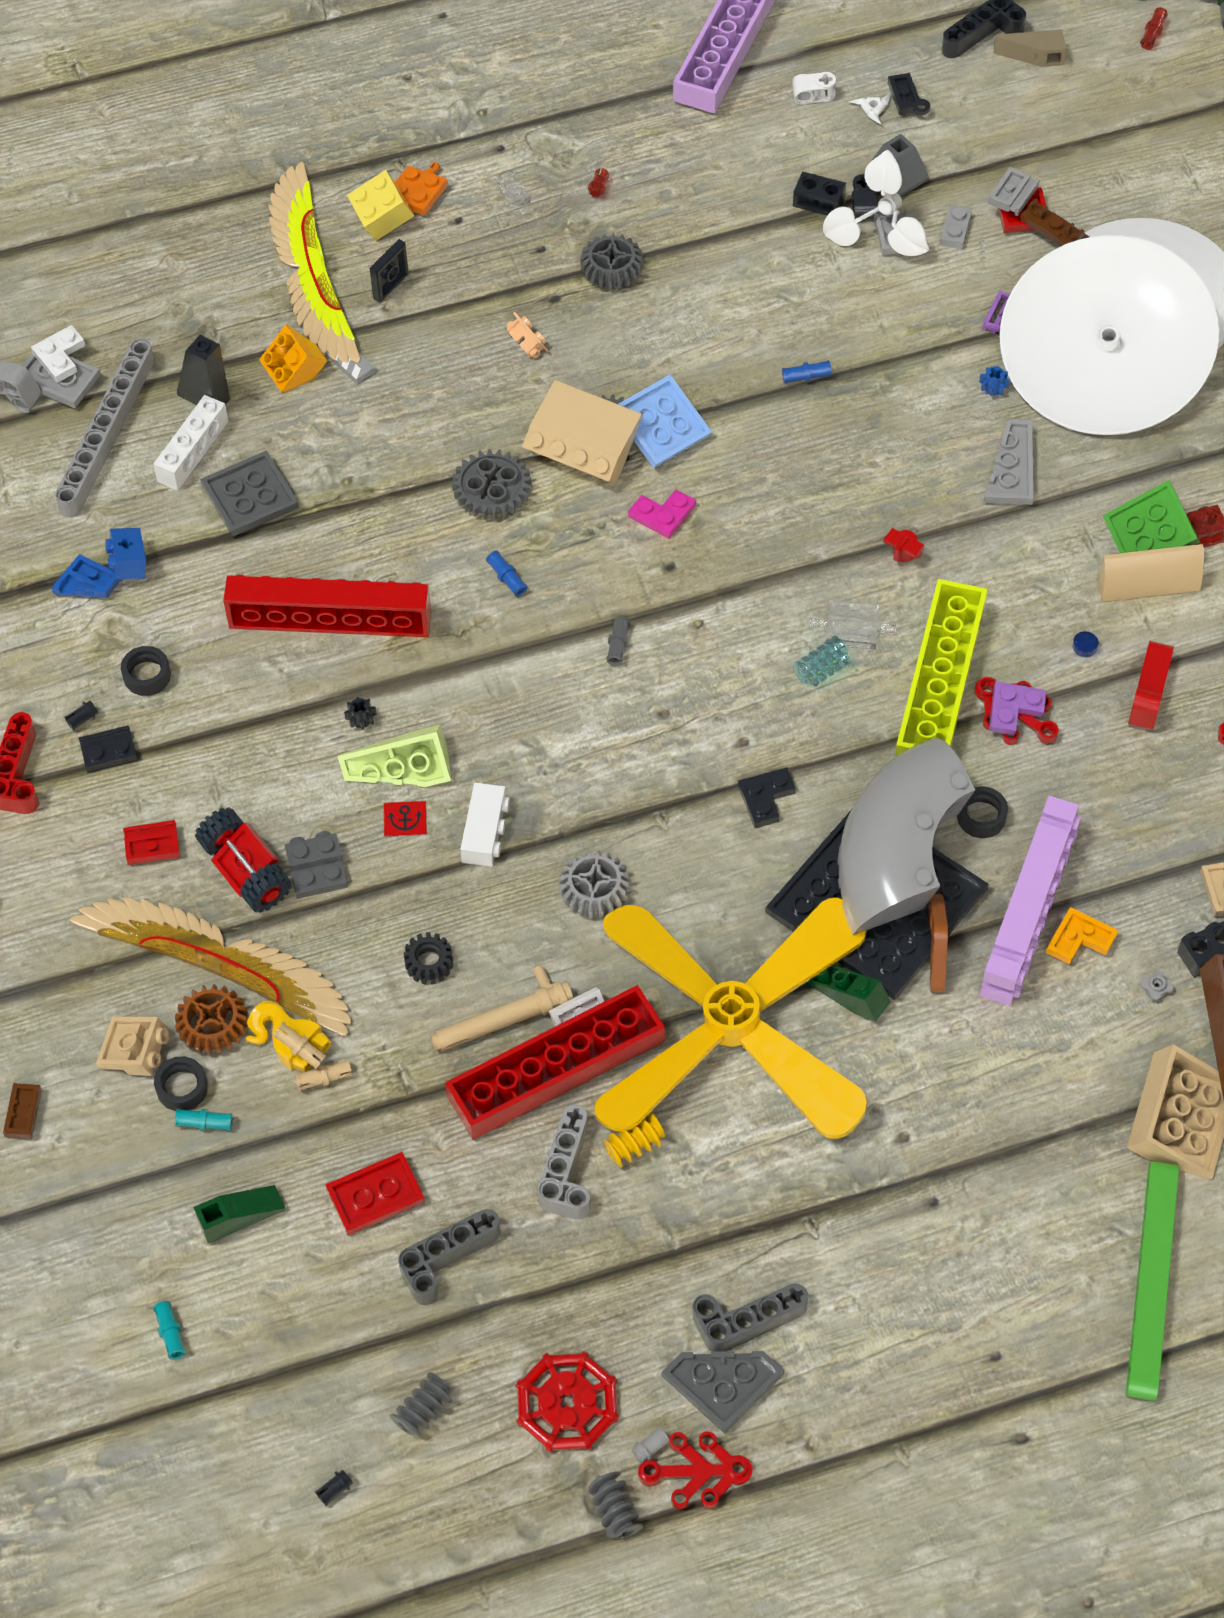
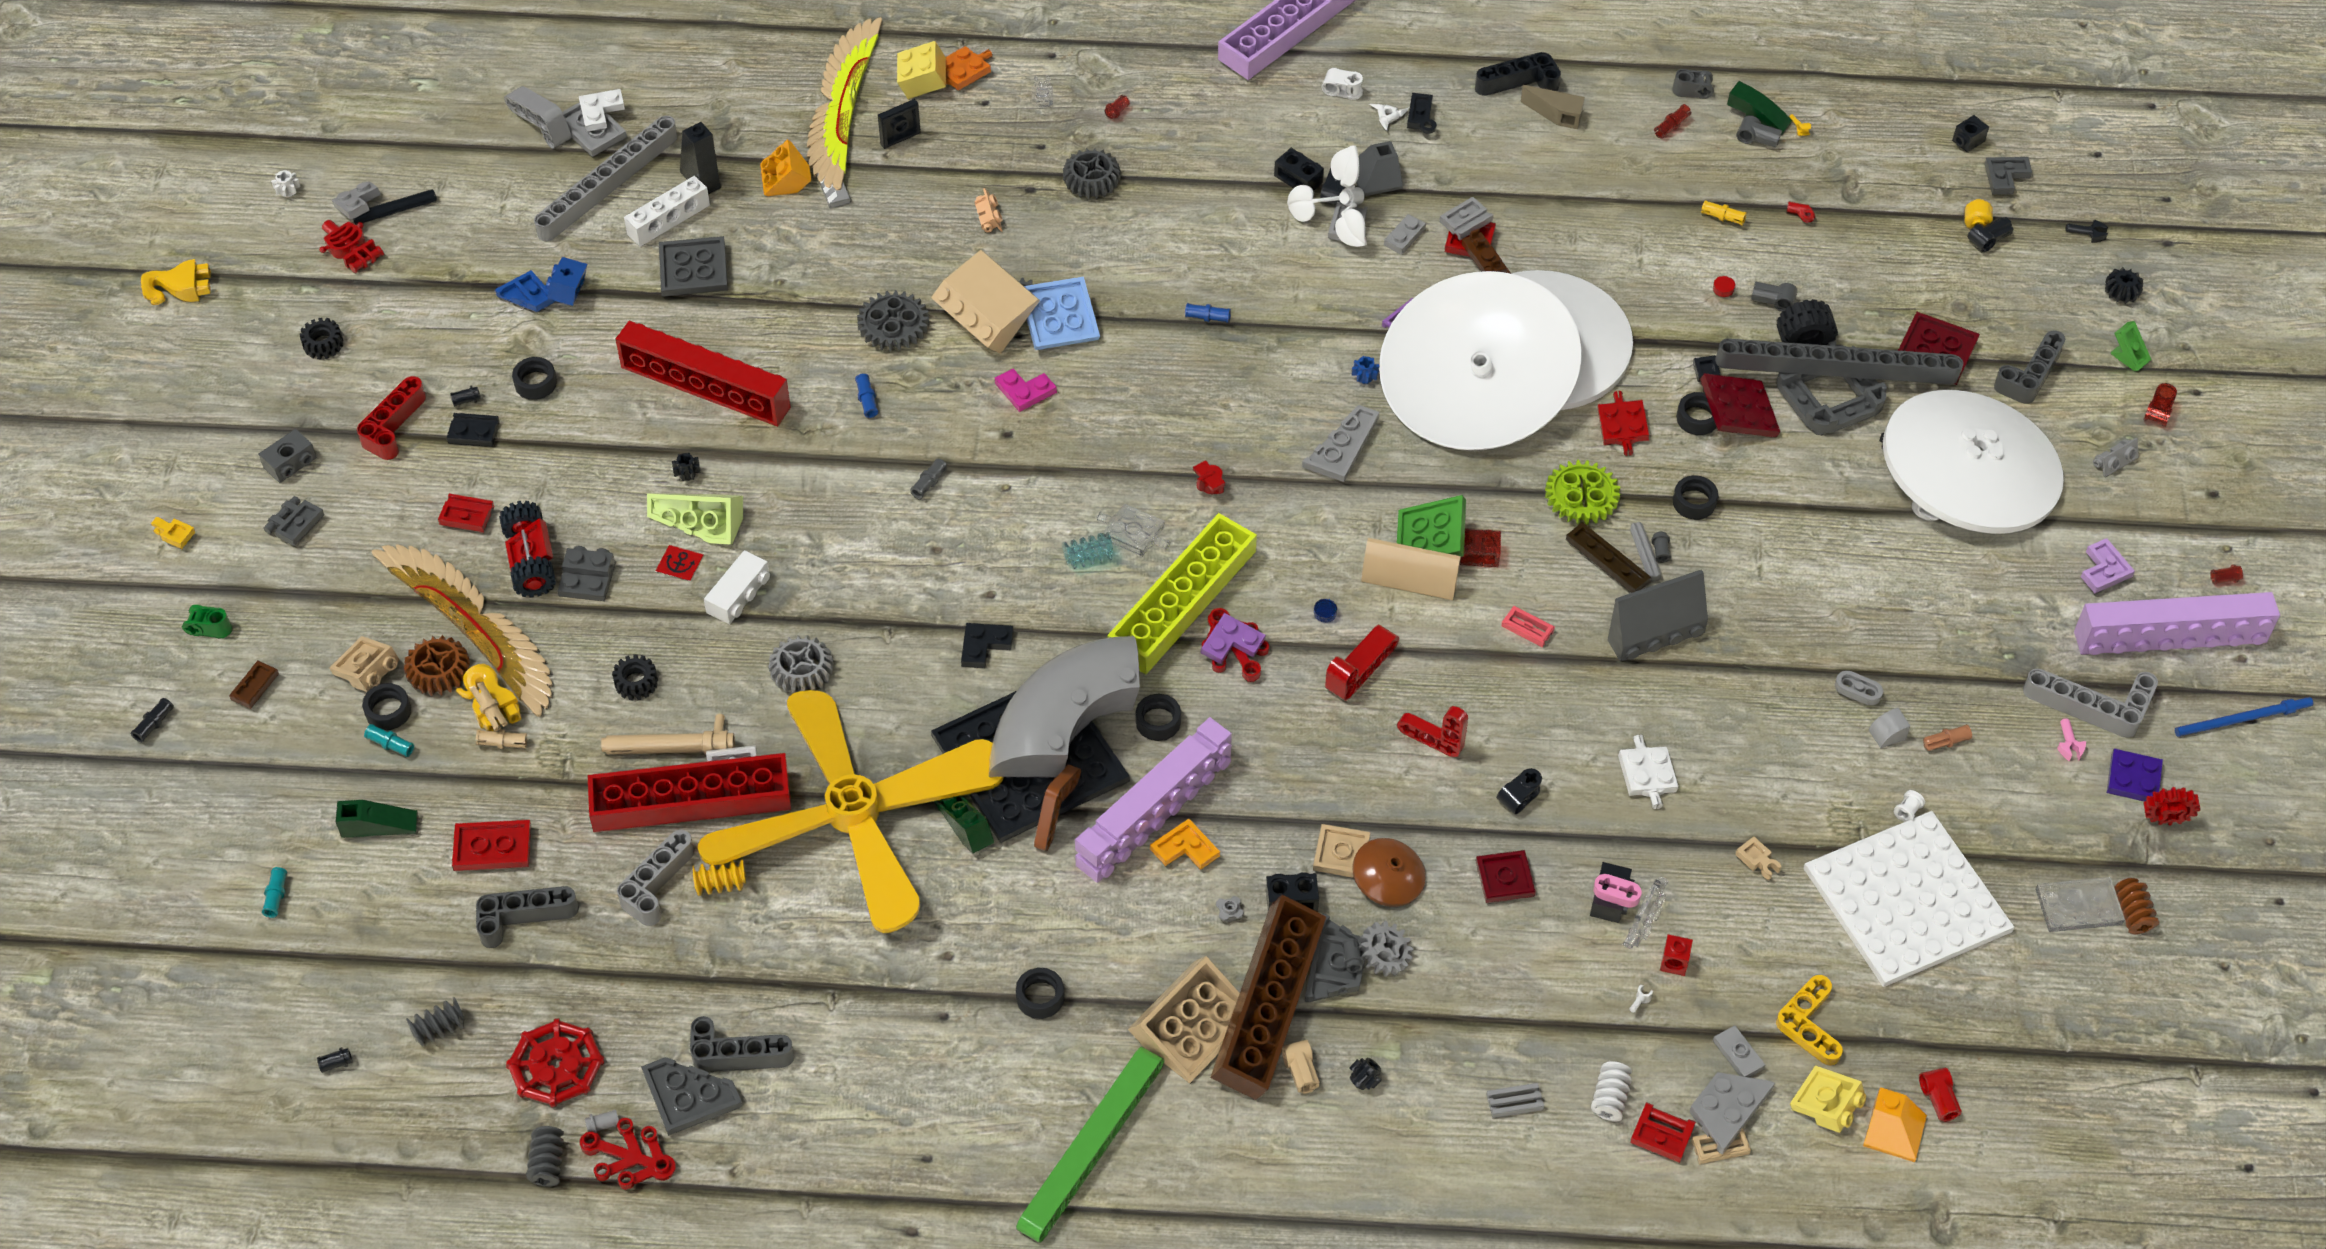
camera: 20 degrees right, 5 degrees down
none -> black tyre [1016,967,1065,1019]

